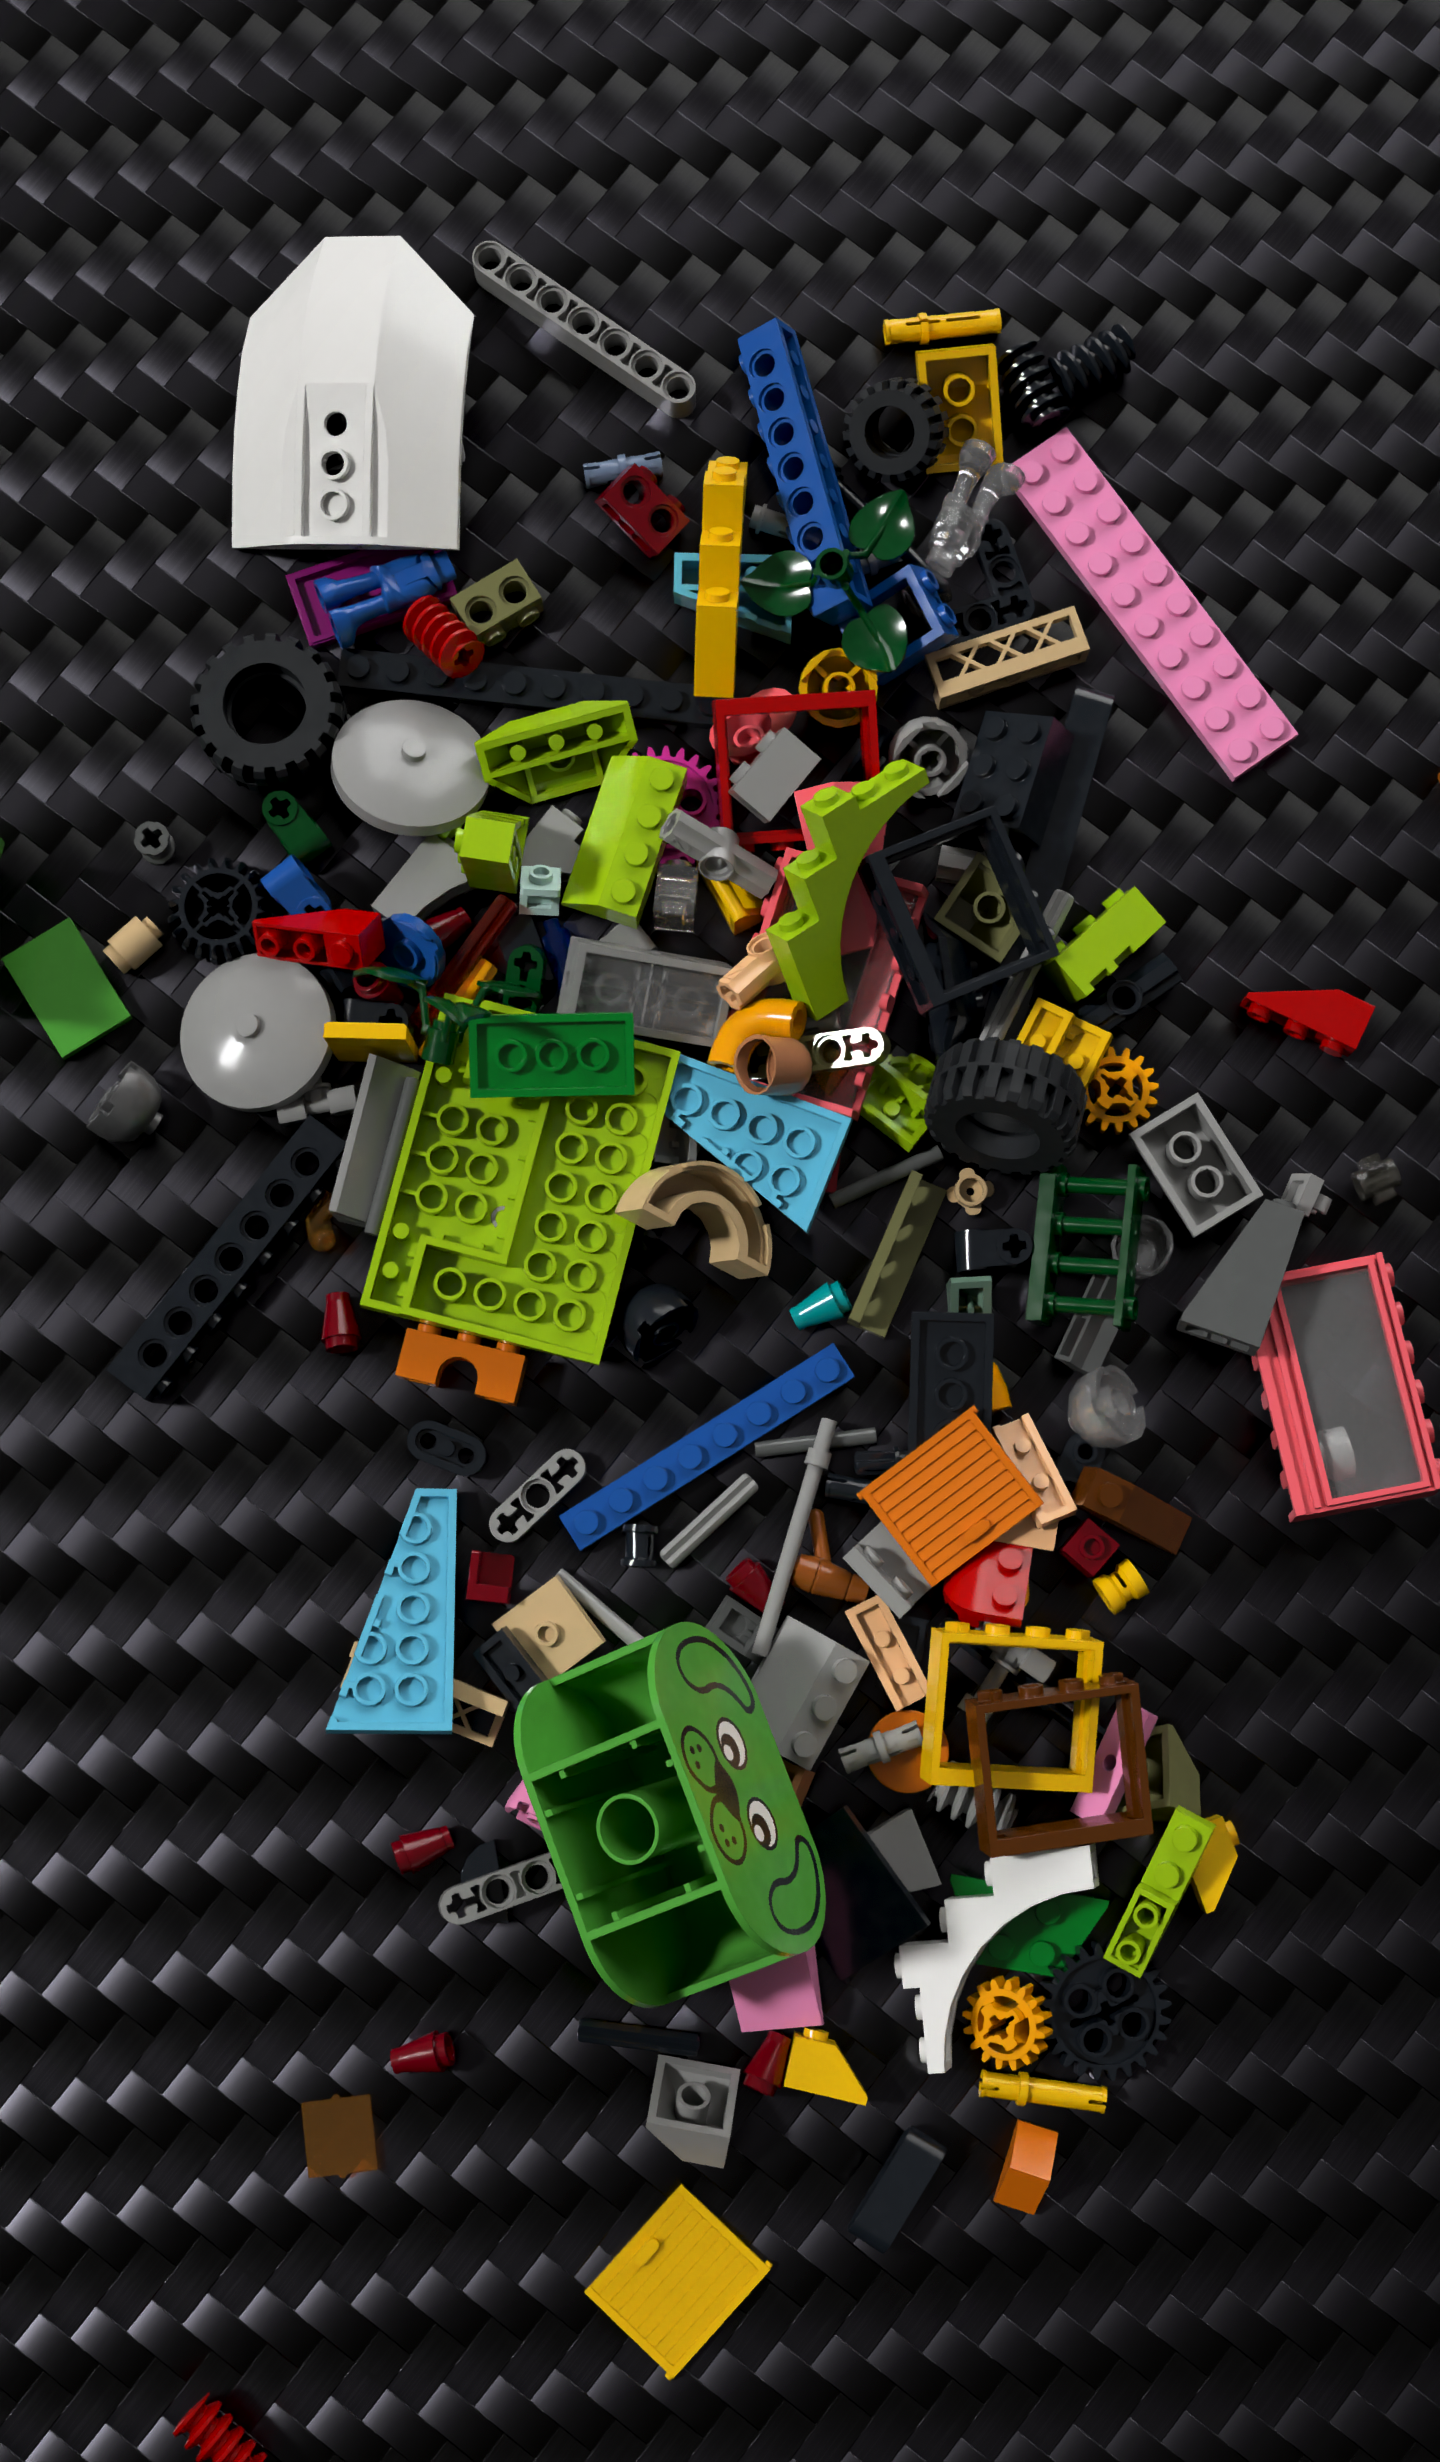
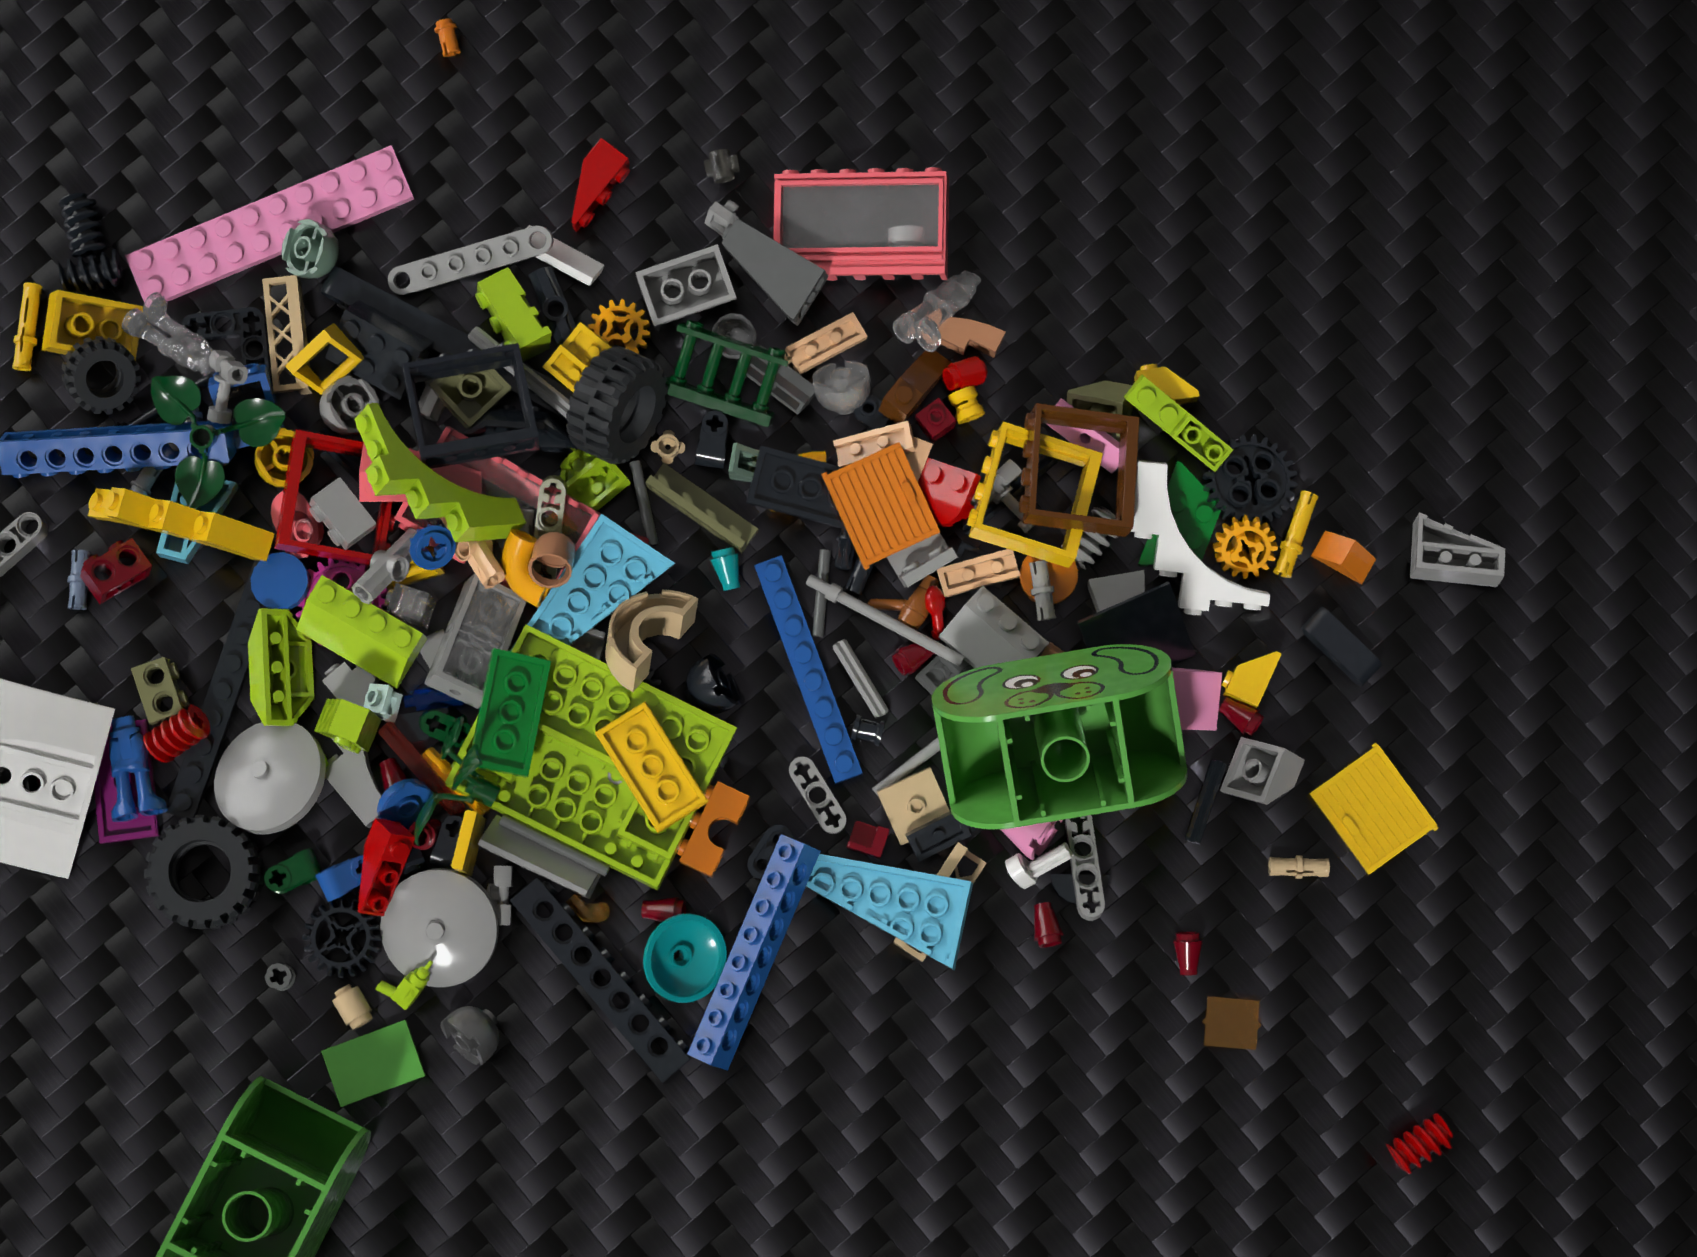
camera: 80 degrees left, 0 degrees up
none -> light grey bar [207,350,248,424]
none -> blue tile [251,552,310,610]
none -> sand green cylinder [281,219,339,279]
none -> yellow tile [285,323,364,395]
none -> lime piece [375,960,433,1010]
none -> light grey plate [388,226,554,295]
none -> blue gear [408,524,456,570]
none -> white tile [527,225,604,286]
none -> yellow tile [595,701,708,833]
none -> teal dish [643,913,727,1003]
none -> blue brick [687,834,821,1070]
none -> light nougat hinge [785,312,868,374]
none -> clear piece [893,271,981,352]
none -> nougat slope [912,317,1006,358]
none -> red piece [925,585,945,640]
none -> red brick [942,356,988,391]
none -> white piece [1005,842,1073,889]
none -> tan pin [1268,855,1330,879]
none -> light grey wedge [1410,512,1505,587]

